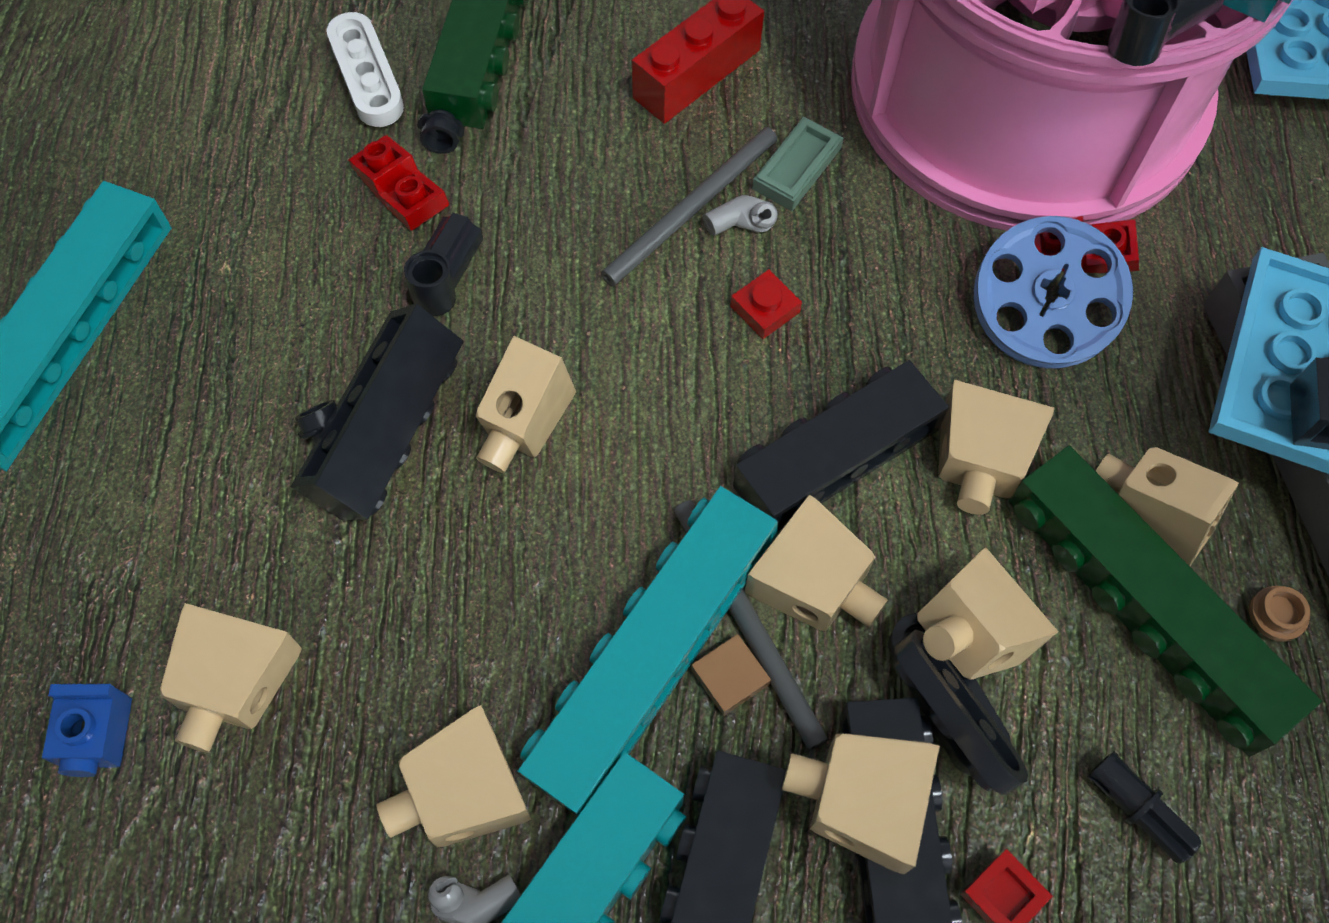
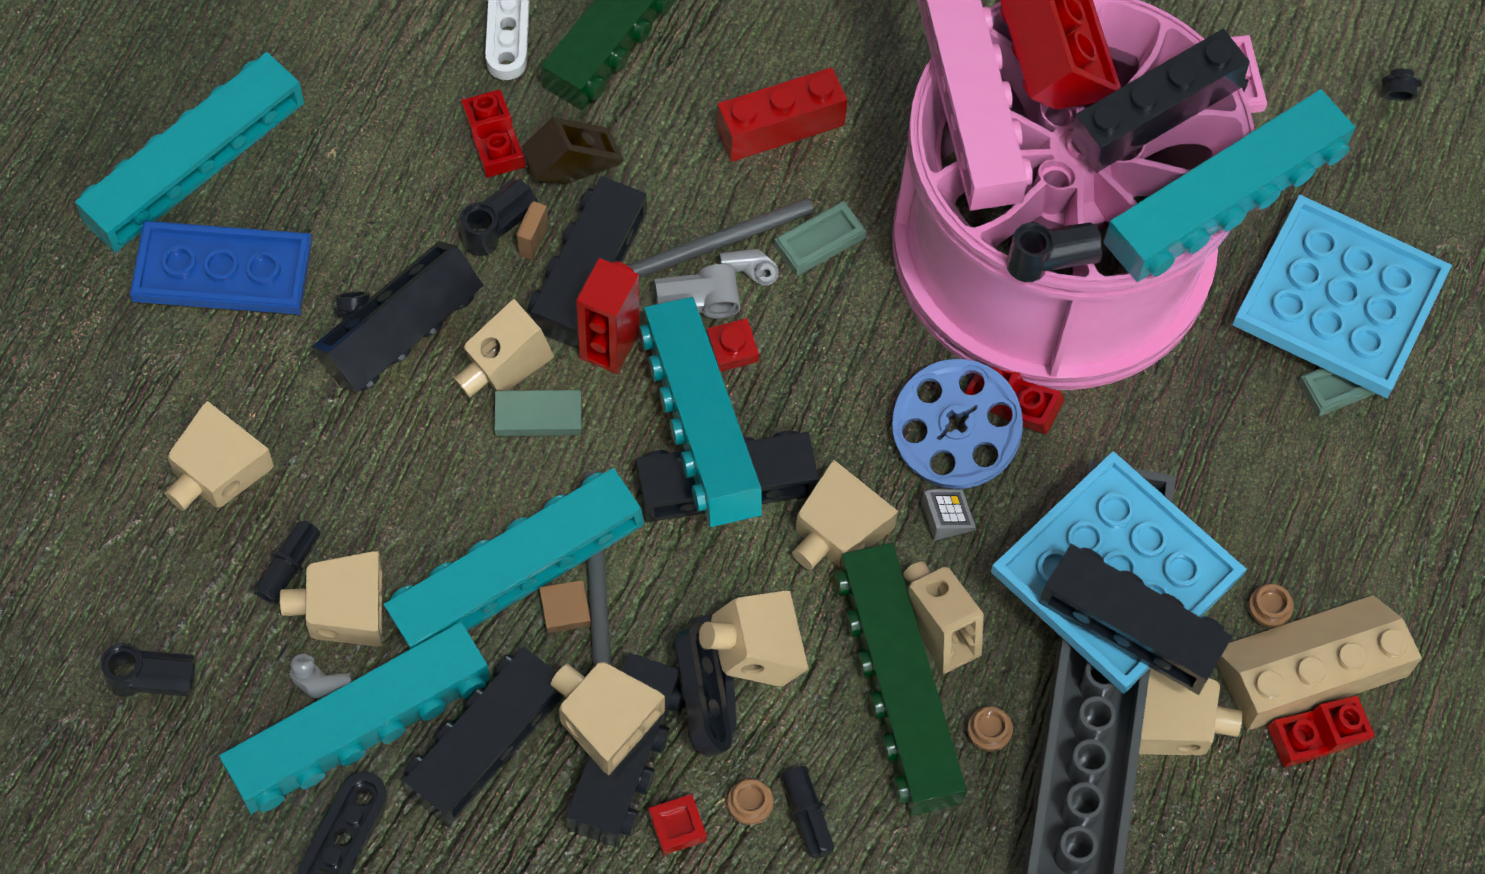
camera: 20 degrees right, 0 degrees up
blue brick [42,684,132,777] -> none
black plate [417,109,464,154] -> none
tan torso [745,494,888,631] -> none
none -> blue plate [130,221,312,315]
none -> black axle [252,520,320,605]
none -> sand green tile [495,390,582,436]
none -> medium nougat tile [516,201,548,260]
none -> dark brown slope [521,117,624,185]
none -> black brick [527,176,647,349]
none -> red brick [576,258,639,375]
none -> teal brick [639,297,762,527]
none -> light grey piece [654,264,741,319]
none -> medium nougat plate [728,779,773,825]
none -> slope [921,489,976,541]

